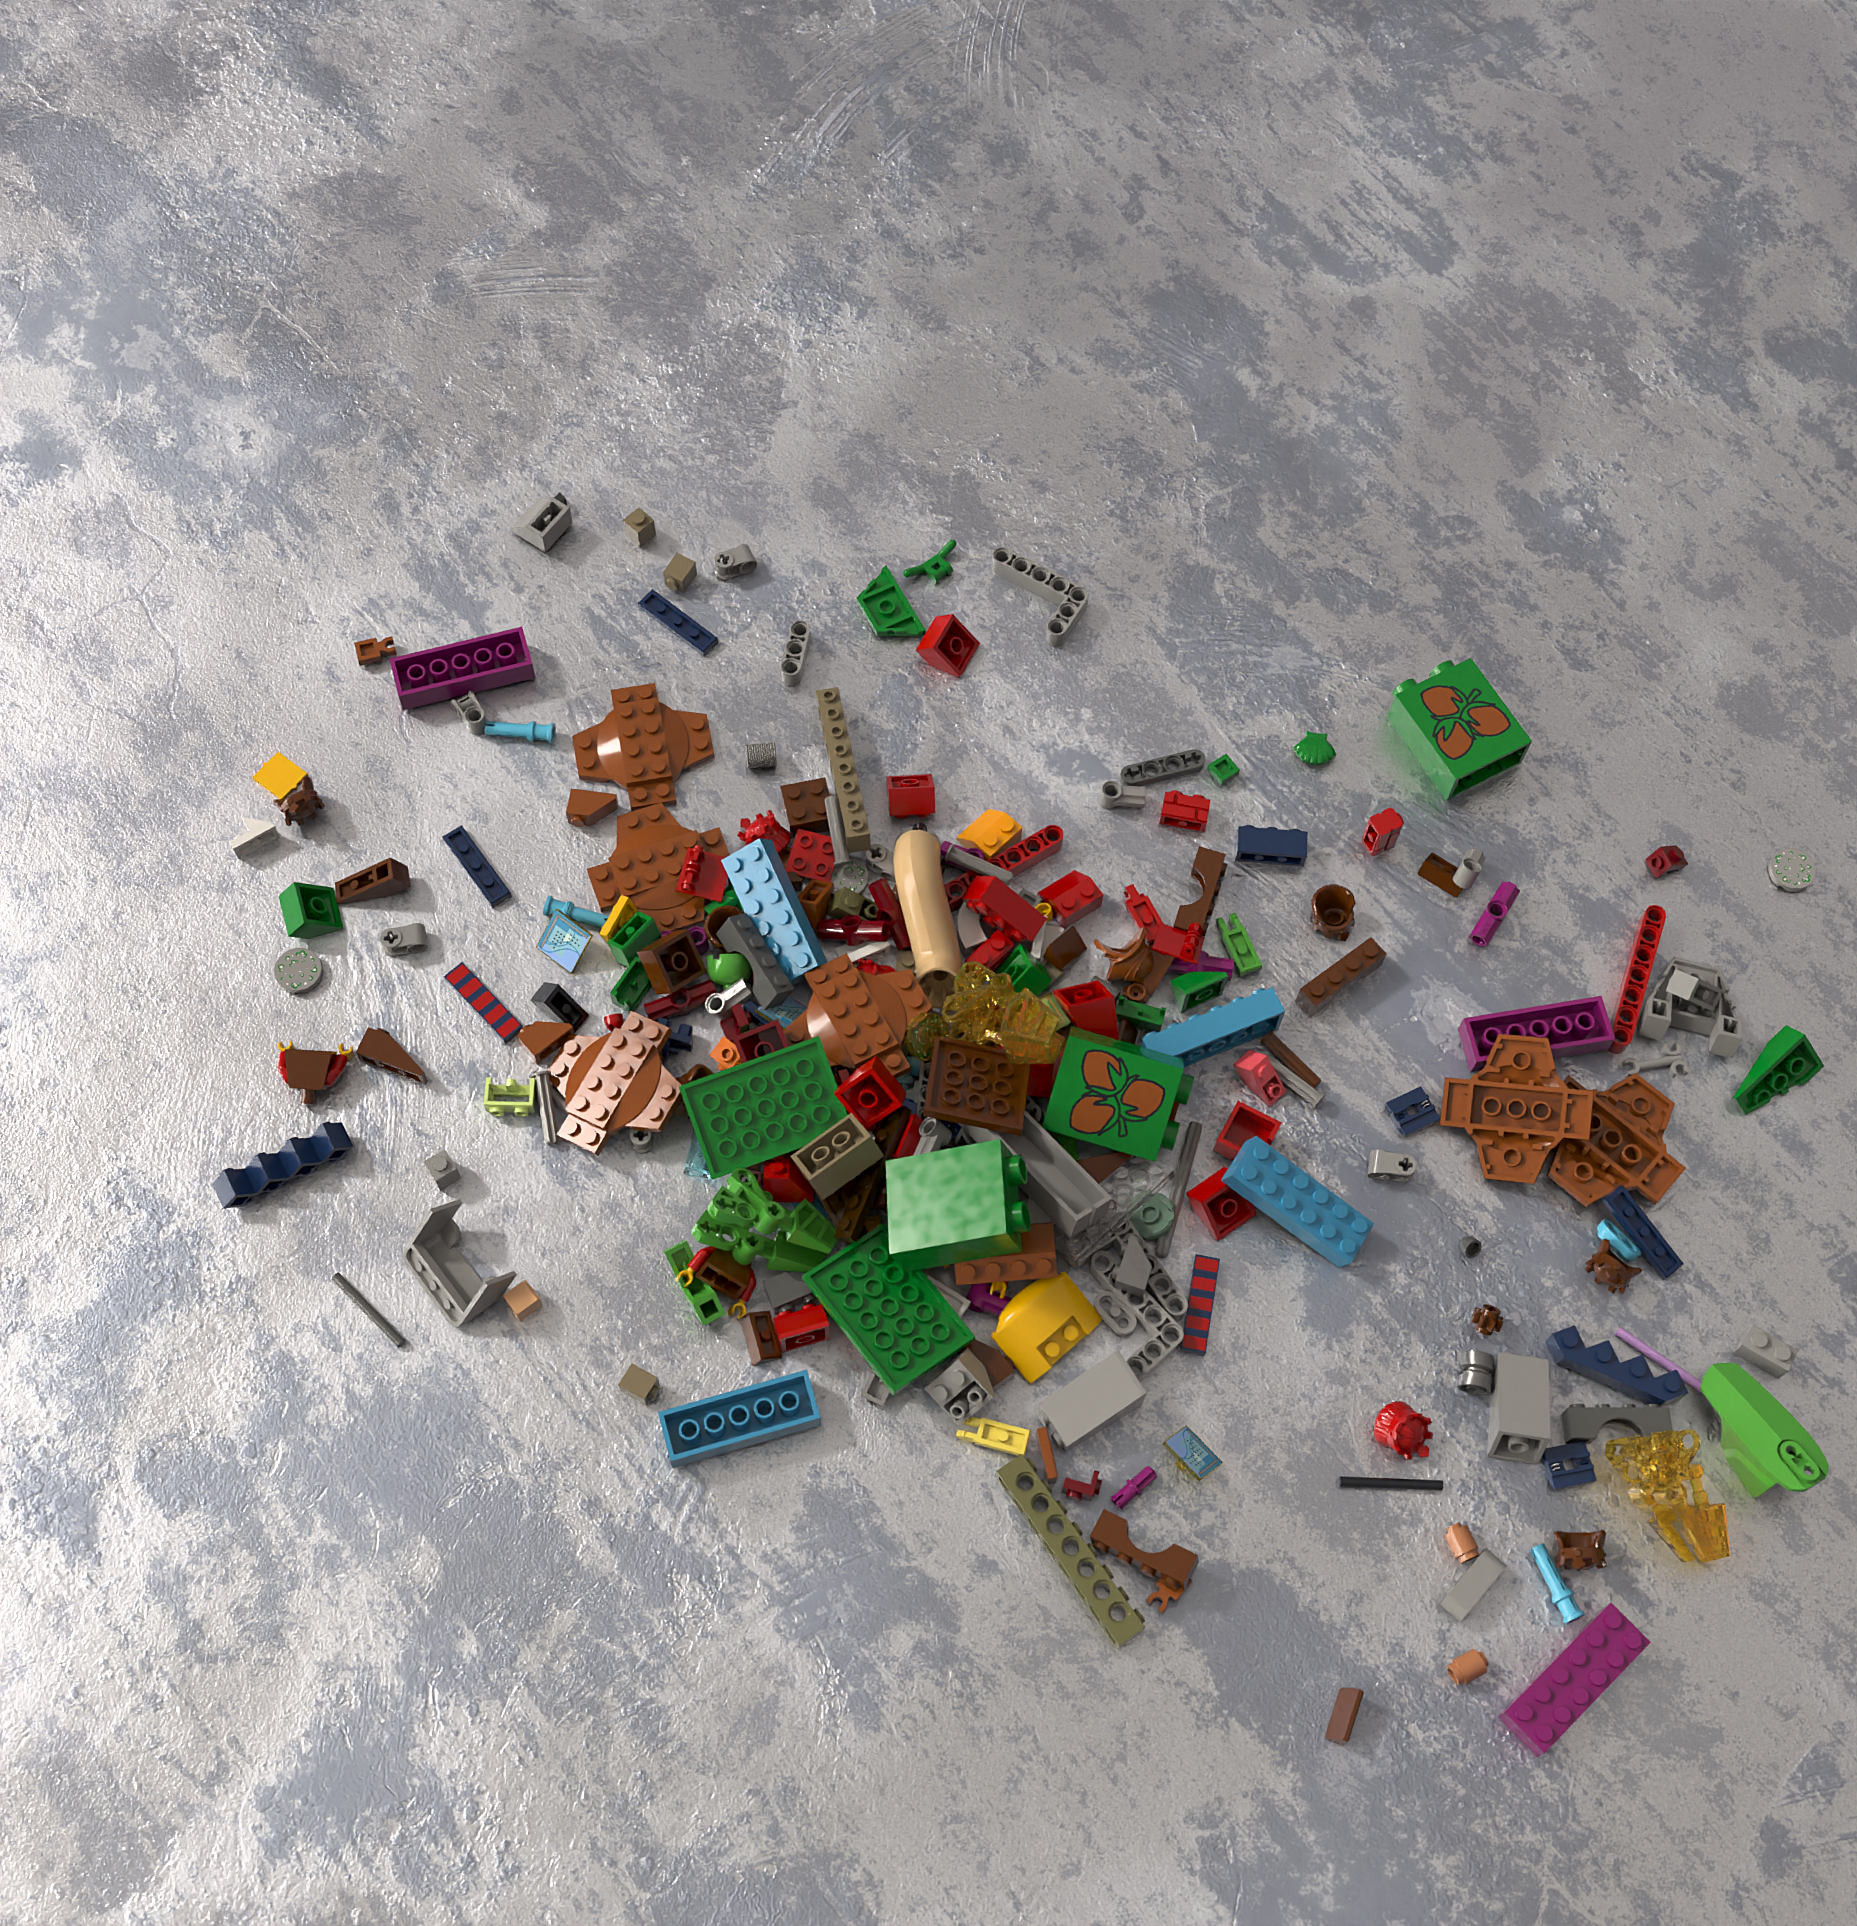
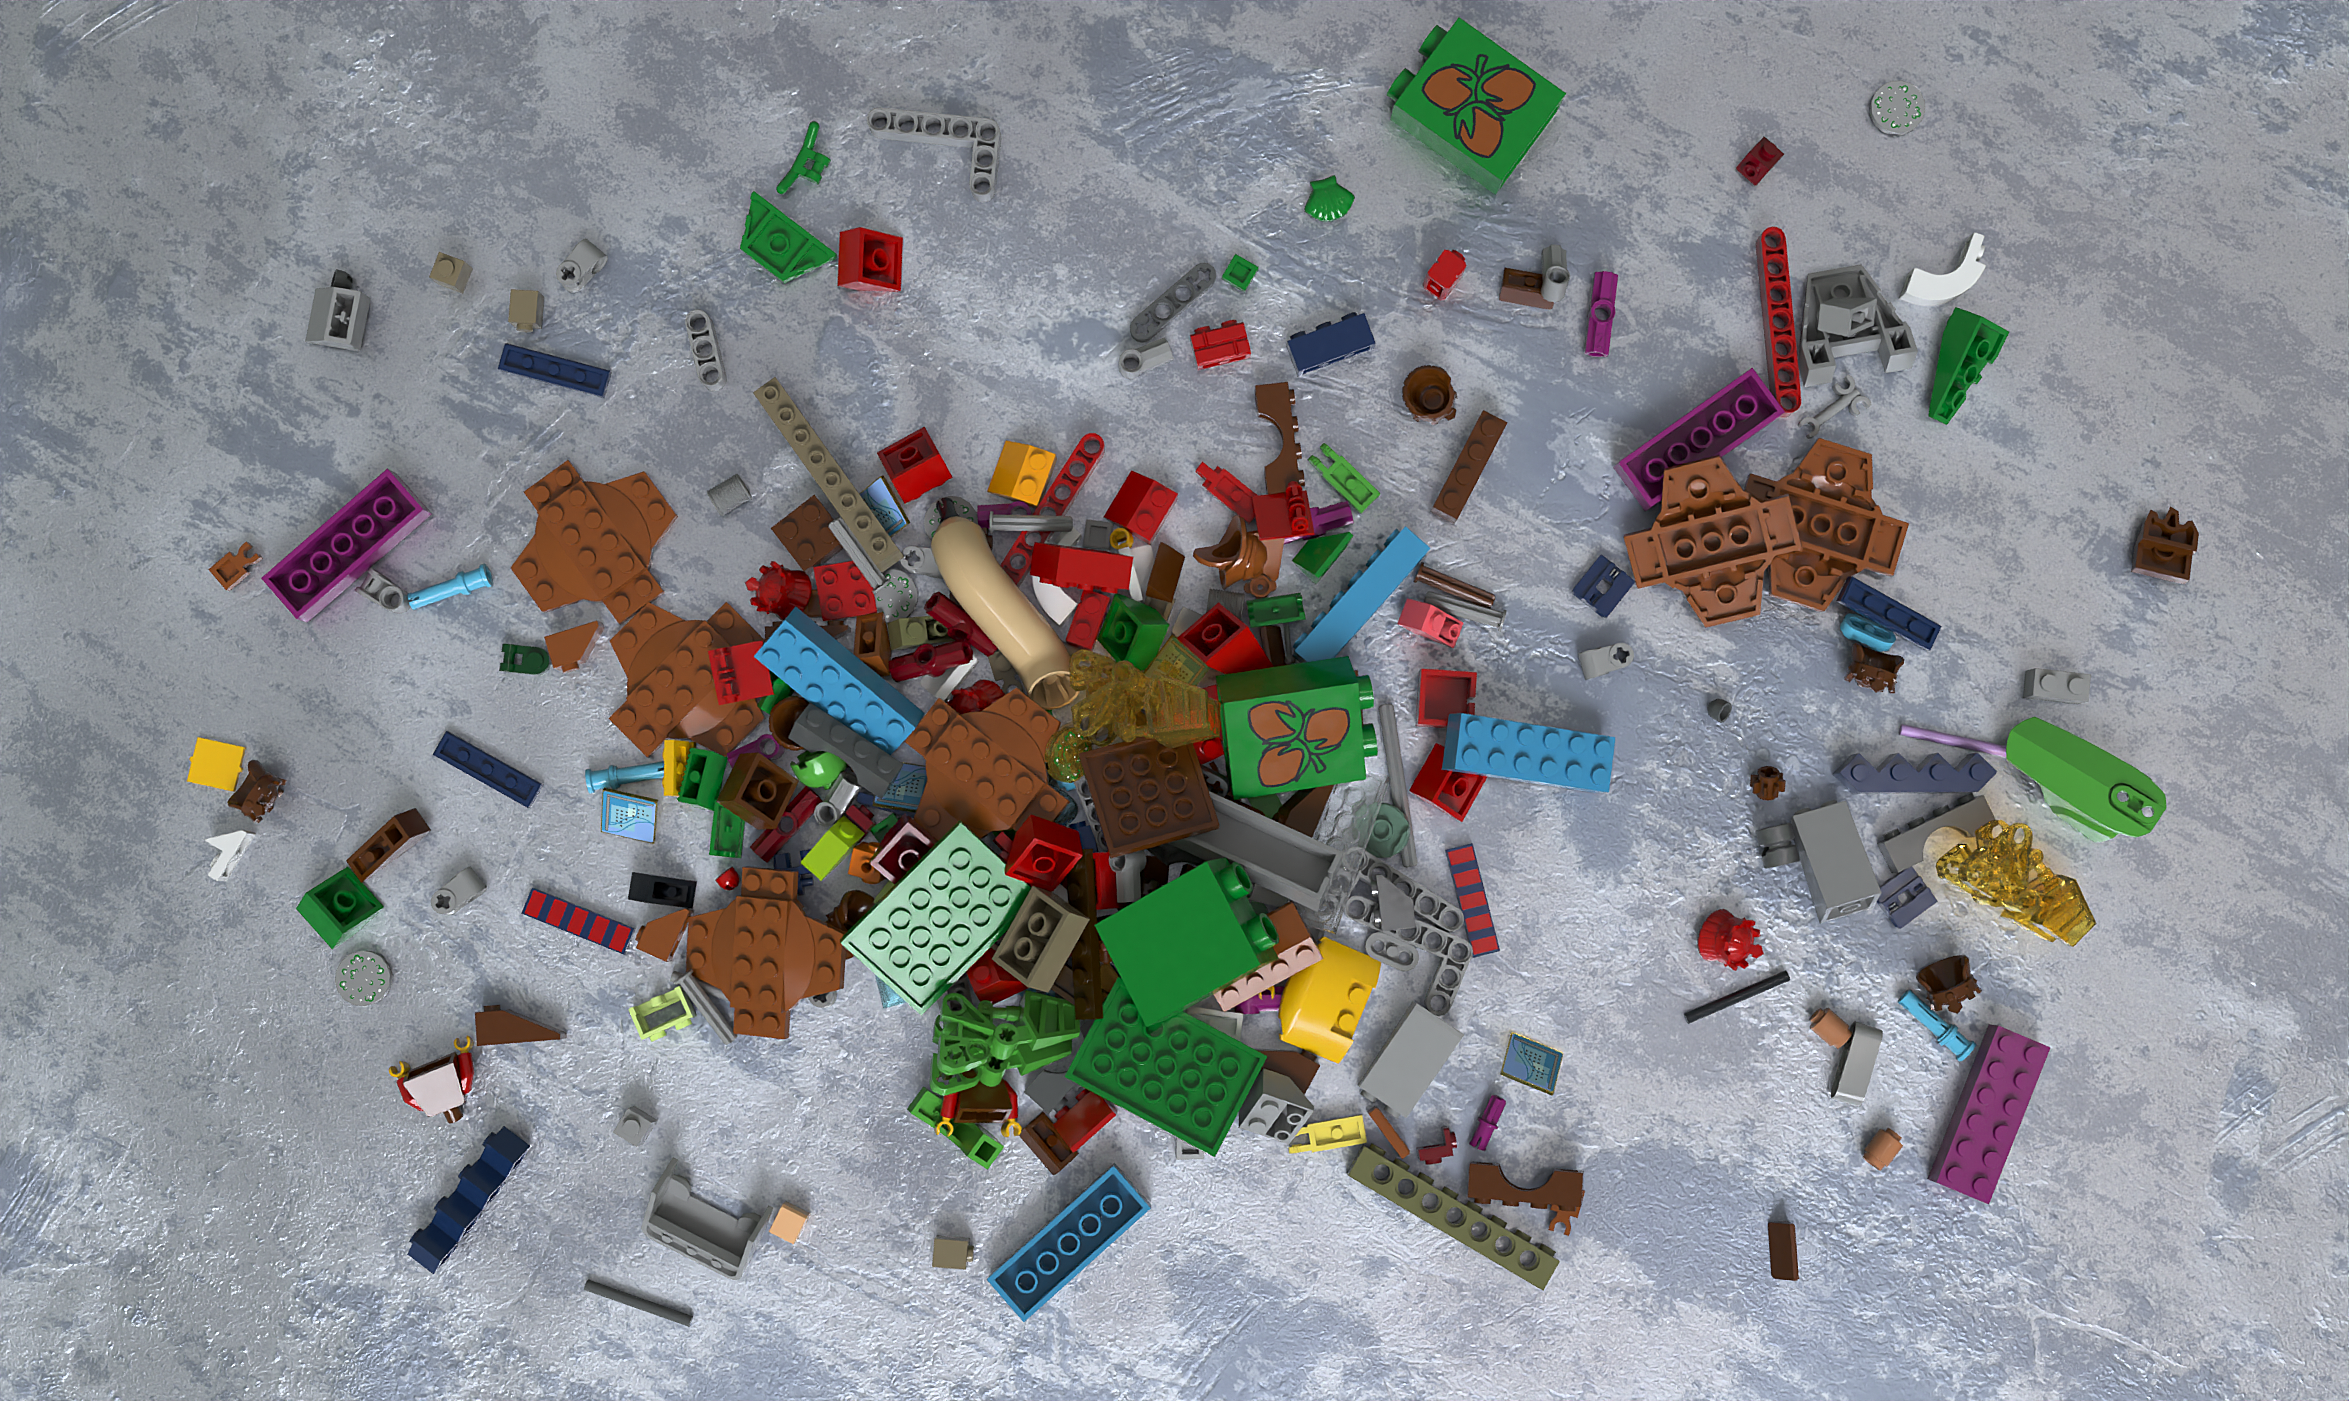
camera: 20 degrees left, 20 degrees up
none -> dark green plate [499,644,552,675]
none -> lime slope [801,816,865,881]
none -> piece [859,475,910,538]
none -> white arch [1899,232,1986,306]

